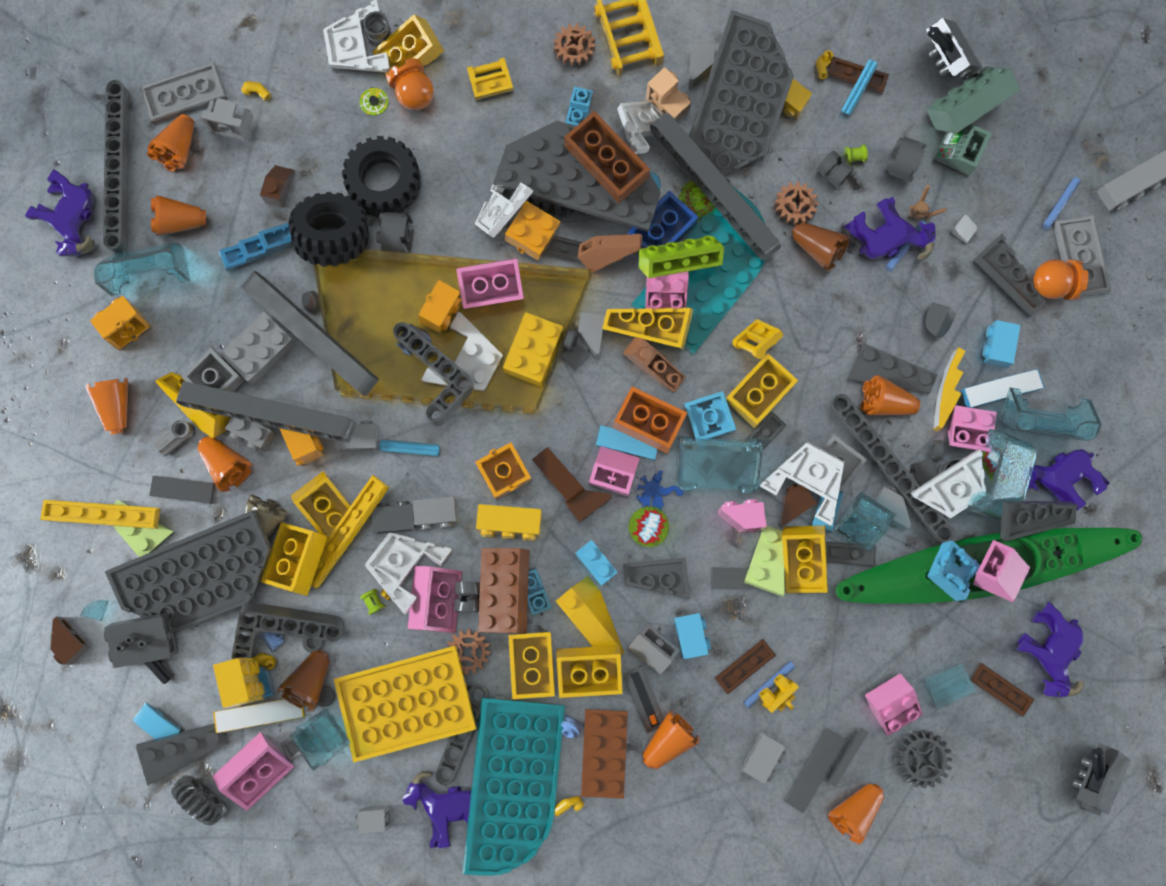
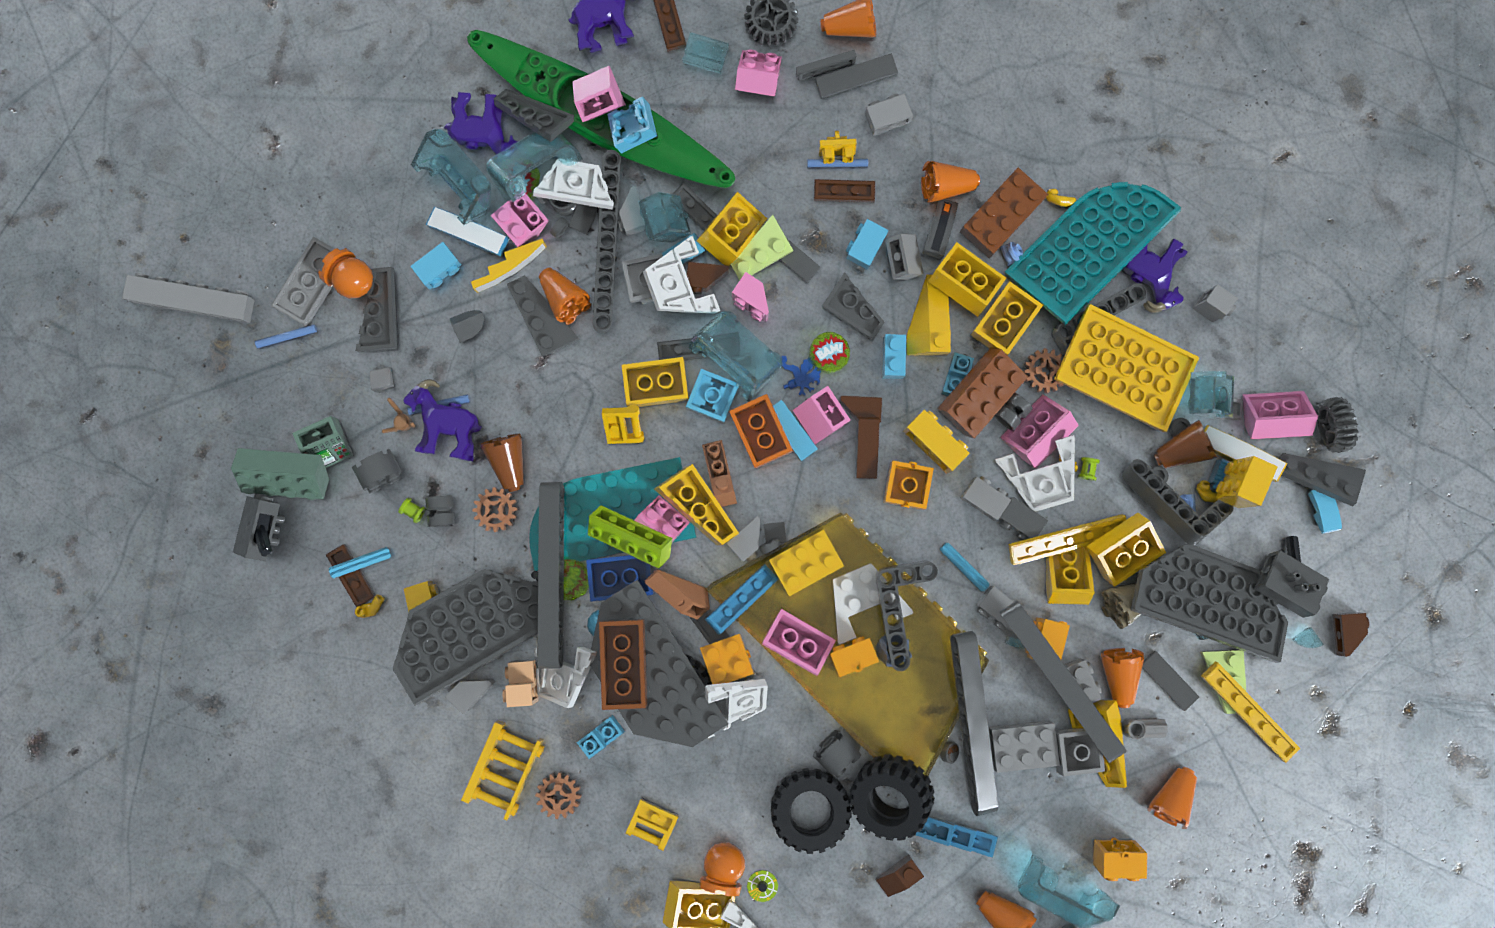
camera: 140 degrees left, 5 degrees up
none -> dark azure tile [705,564,779,635]

